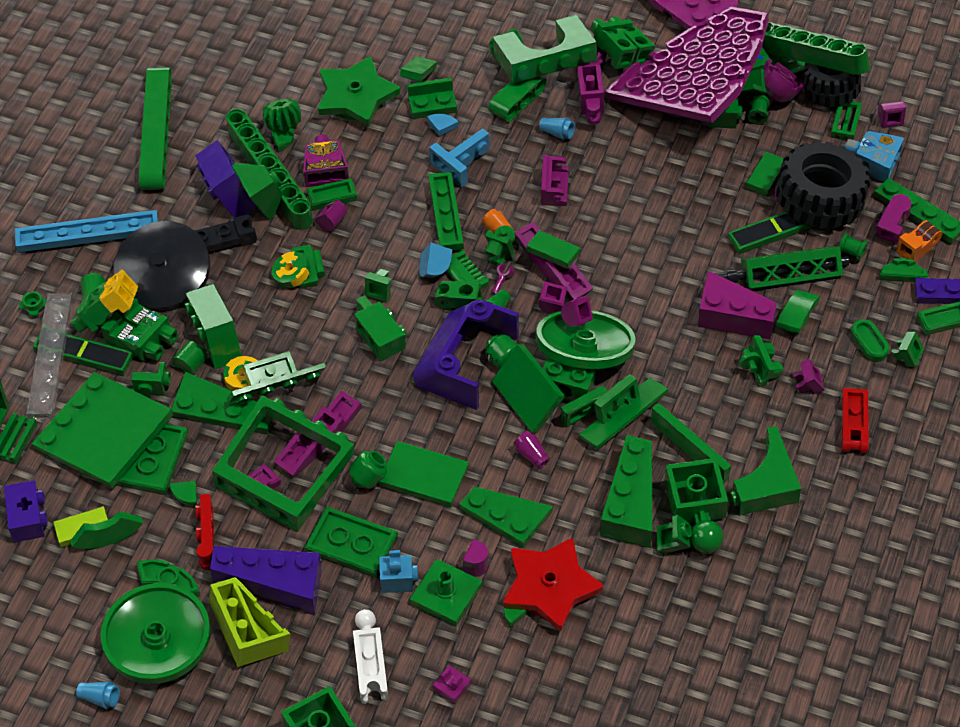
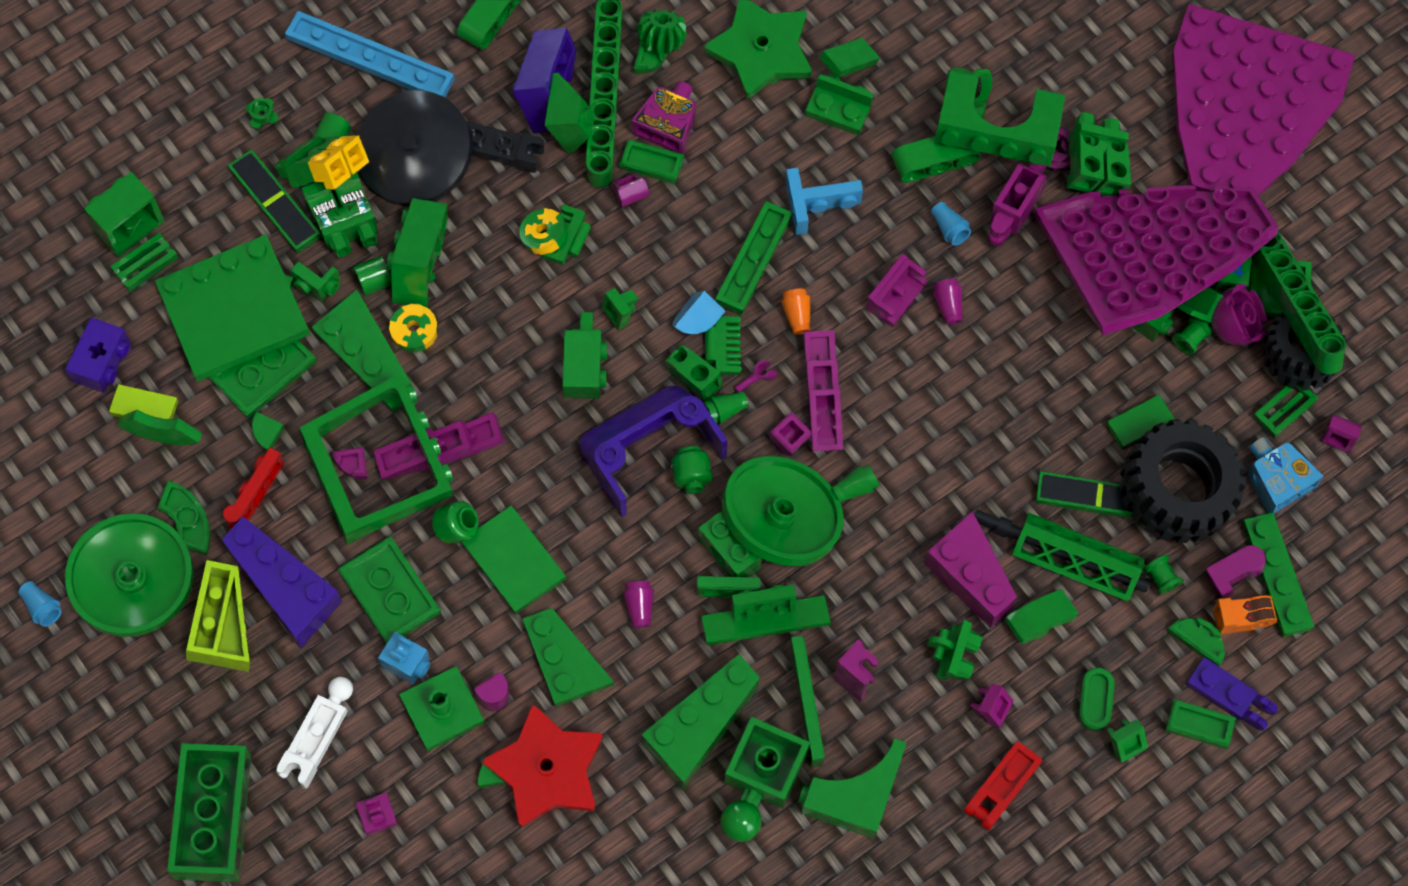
camera: 30 degrees right, 15 degrees up
clear tile [26,293,73,419] -> none
bracket [227,351,326,403] -> none
dark azure tile [427,114,459,136] -> none
green hips [485,225,516,267] -> none
green tile [492,344,565,433] -> none
green tile [526,230,580,269] -> none
magenta brick [561,296,593,326] -> none
green bracket [657,515,692,554] -> none
none -> green cone [832,464,880,503]
none -> magenta hinge [834,639,878,702]
none -> magenta cone [932,279,963,325]

